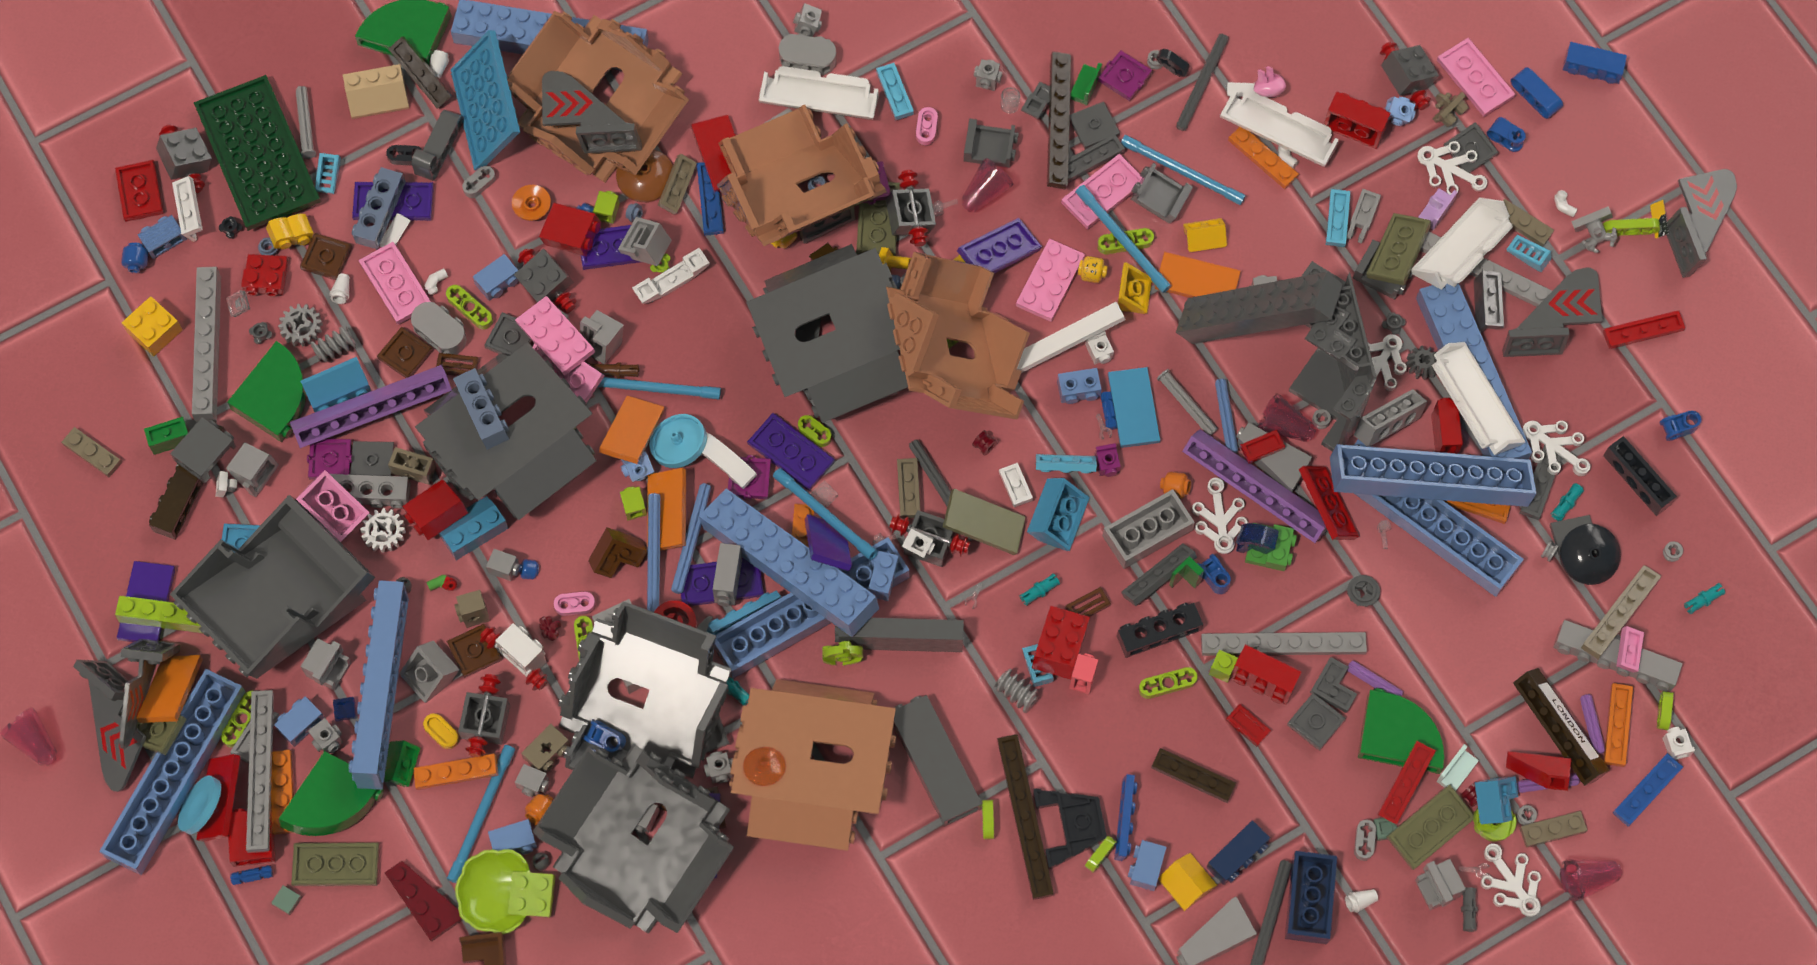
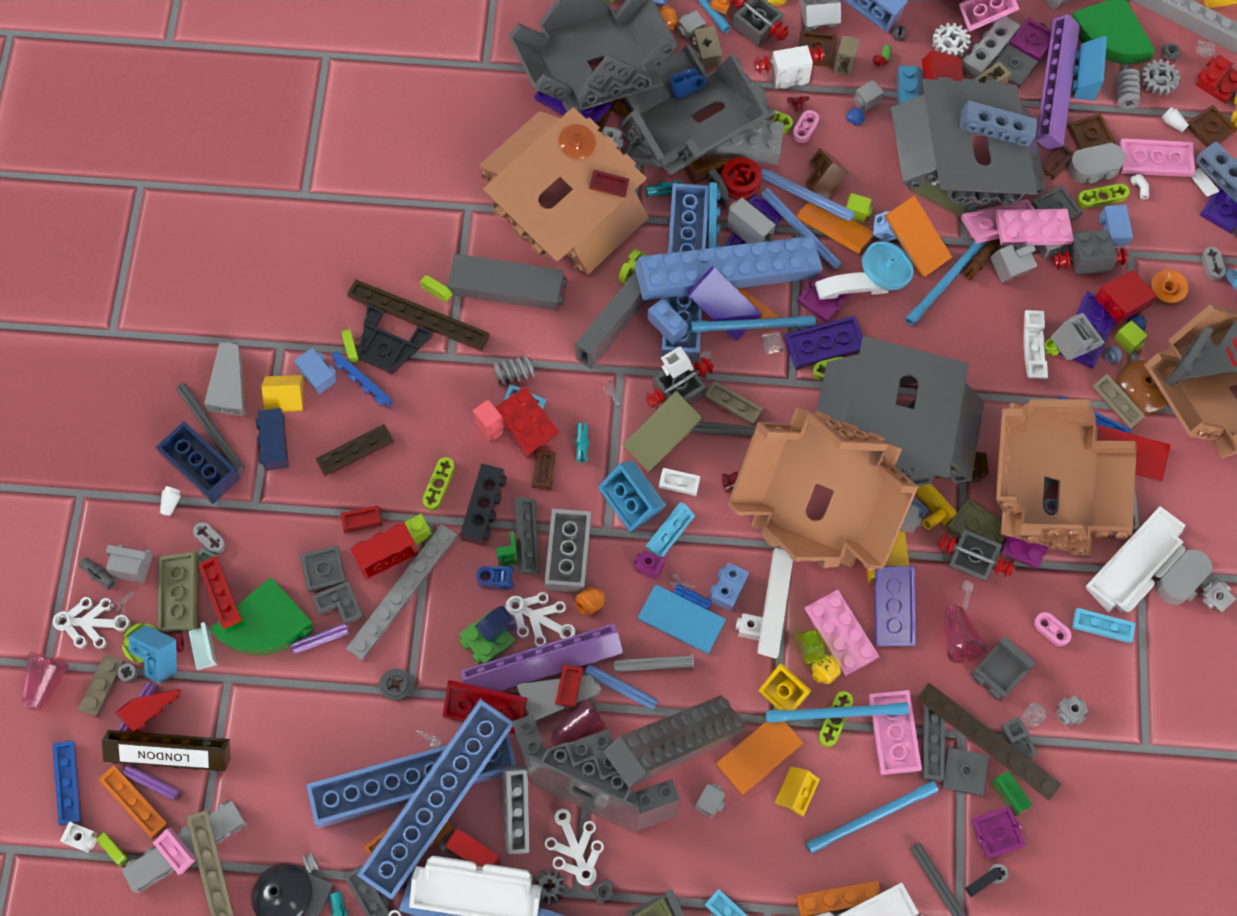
camera: 125 degrees right, 0 degrees up
dark grey panel [1131,163,1193,224] -> none
none -> dark red tile [589,170,629,198]
none -> clear neon green slope [794,629,825,664]

